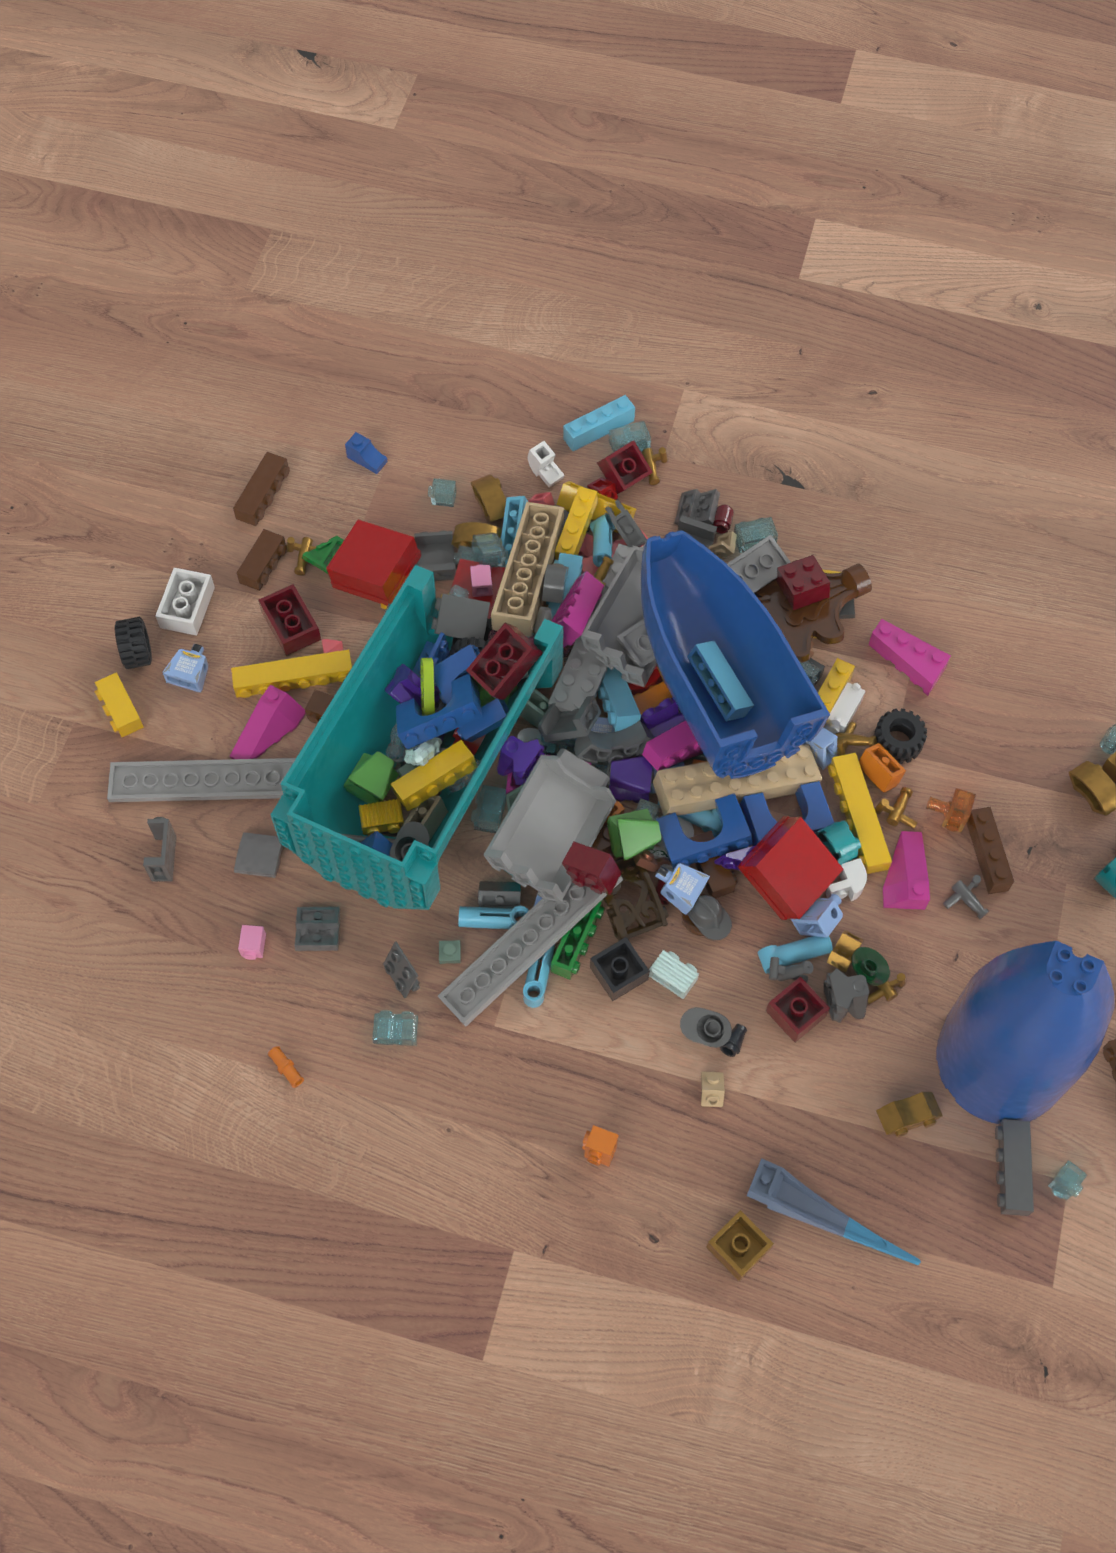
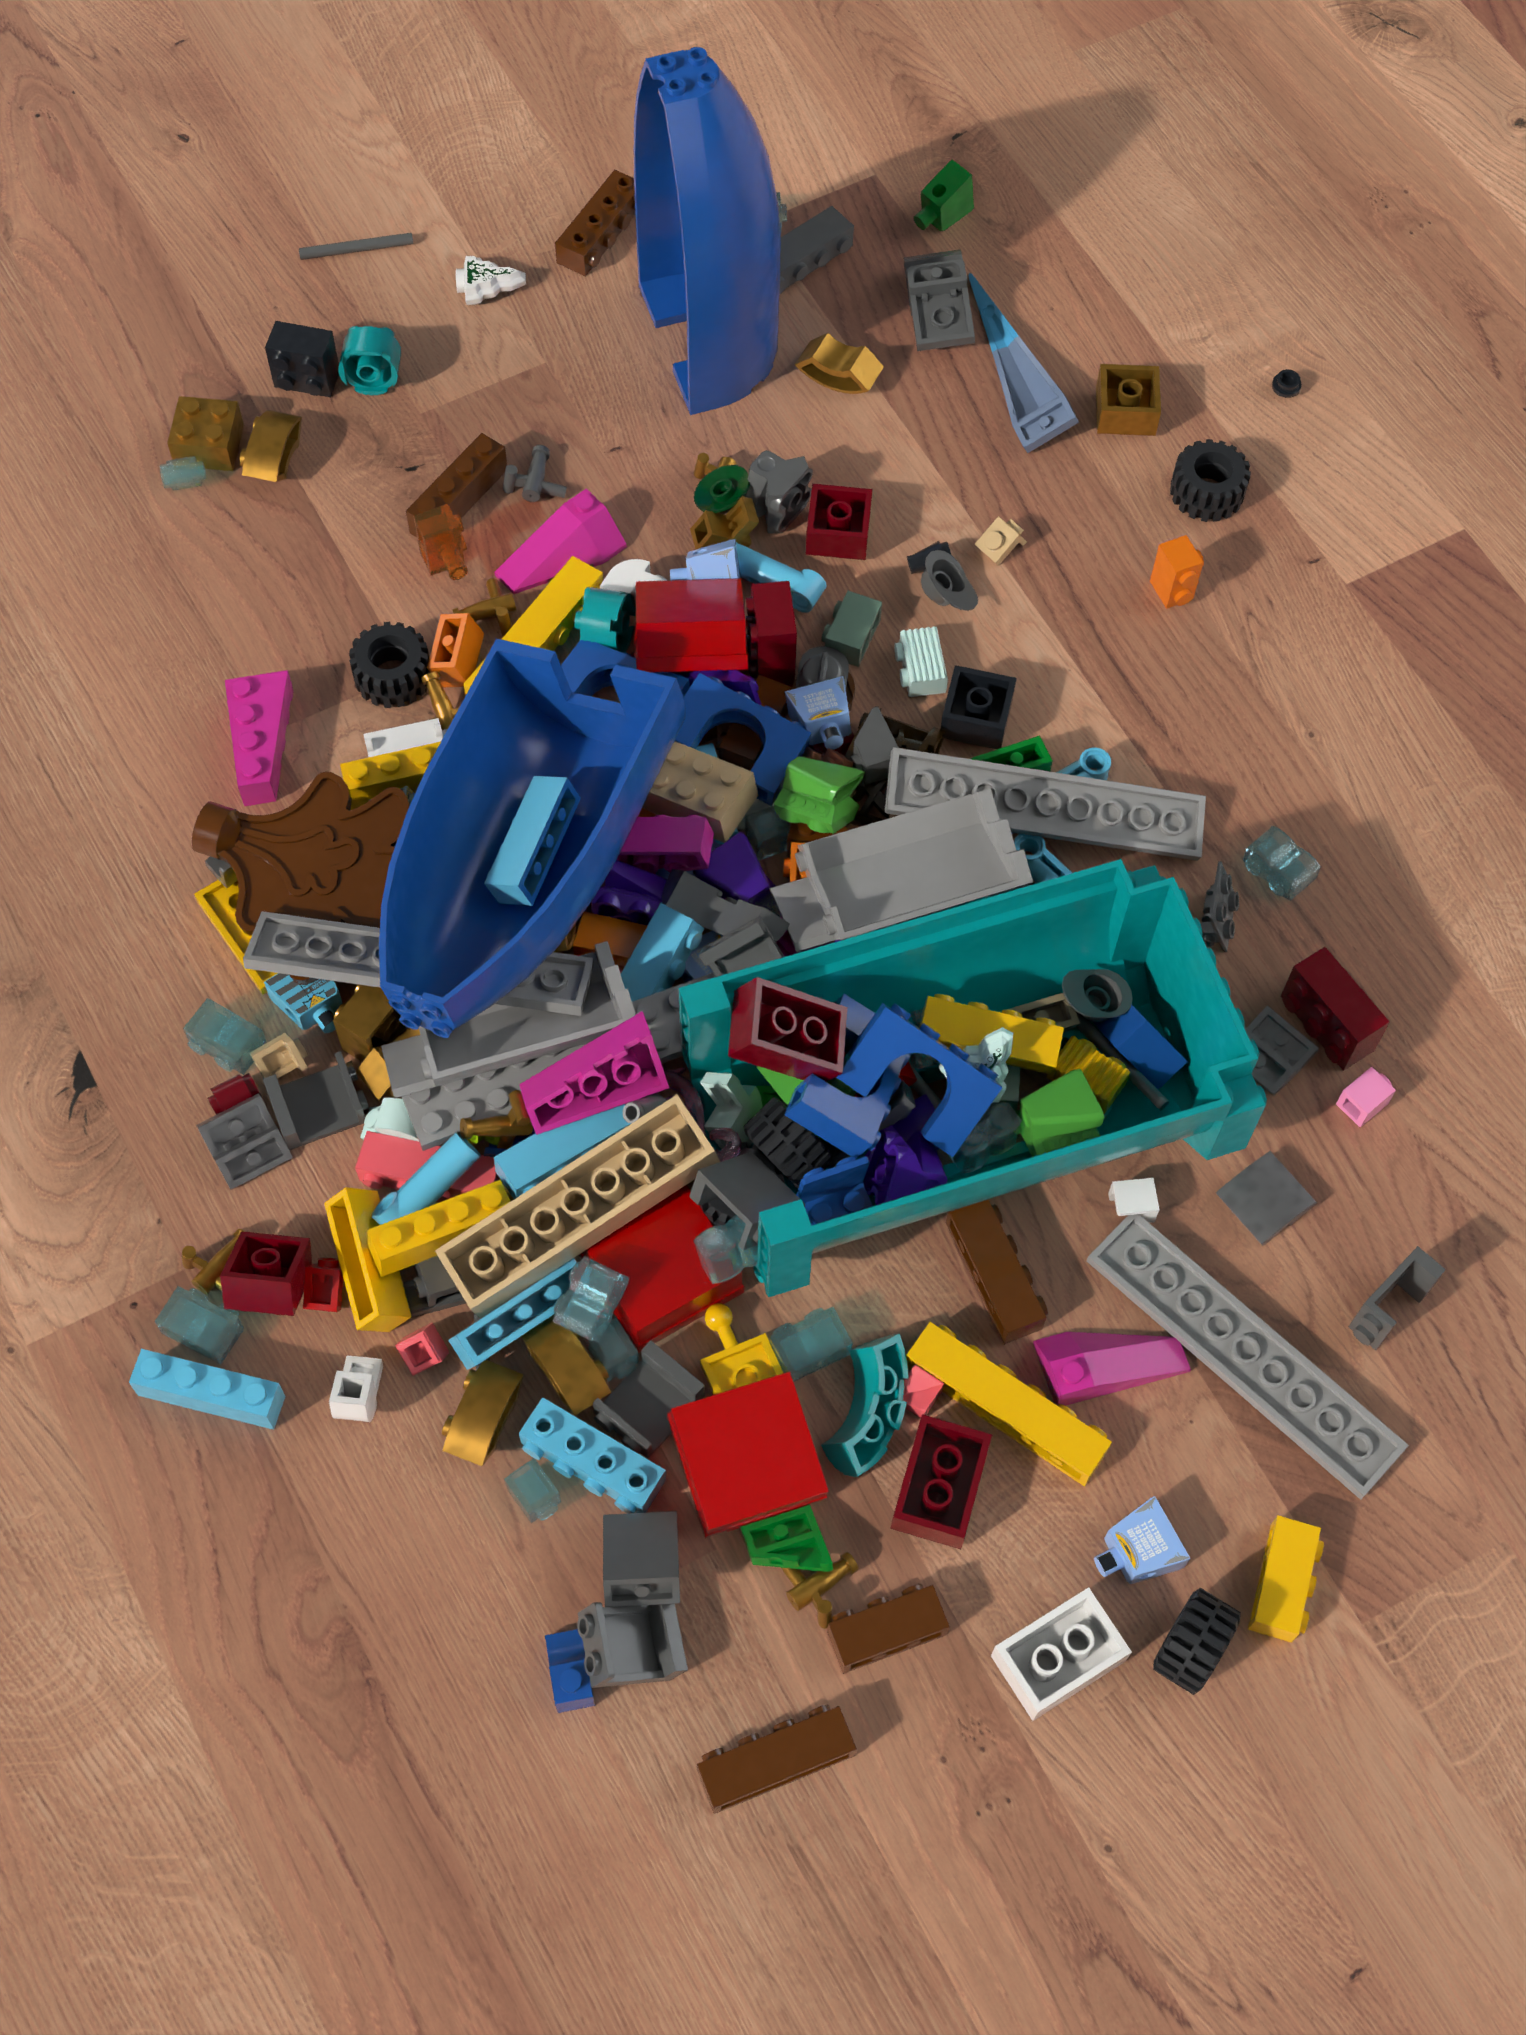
camera: 135 degrees left, 0 degrees up
orange pin [268,1046,304,1088] -> none
lime beam [420,658,435,716] -> none
bright pink brick [470,565,492,597] -> none
dark grey brick [542,563,569,603] -> none
dark red brick [562,841,622,895] -> none
dark grey hinge [605,499,647,547] -> none
dark grey piece [769,957,813,983] -> none
dark red brick [777,555,830,610] -> none
none -> medium azure brick [519,1397,666,1514]
none -> dark grey panel [577,1602,688,1688]
none -> dark grey panel [603,1511,680,1607]
none -> dark red brick [746,581,797,687]
none -> sand green brick [821,591,882,667]
none -> teal brick [821,1333,908,1477]
none -> dark grey slope [850,707,899,785]
none -> dark grey piece [903,249,975,351]
none -> green torso [913,159,974,231]
none -> black tyre [1170,439,1251,522]
none -> black plate [1272,369,1302,398]
none -> dark red brick [1280,947,1390,1071]

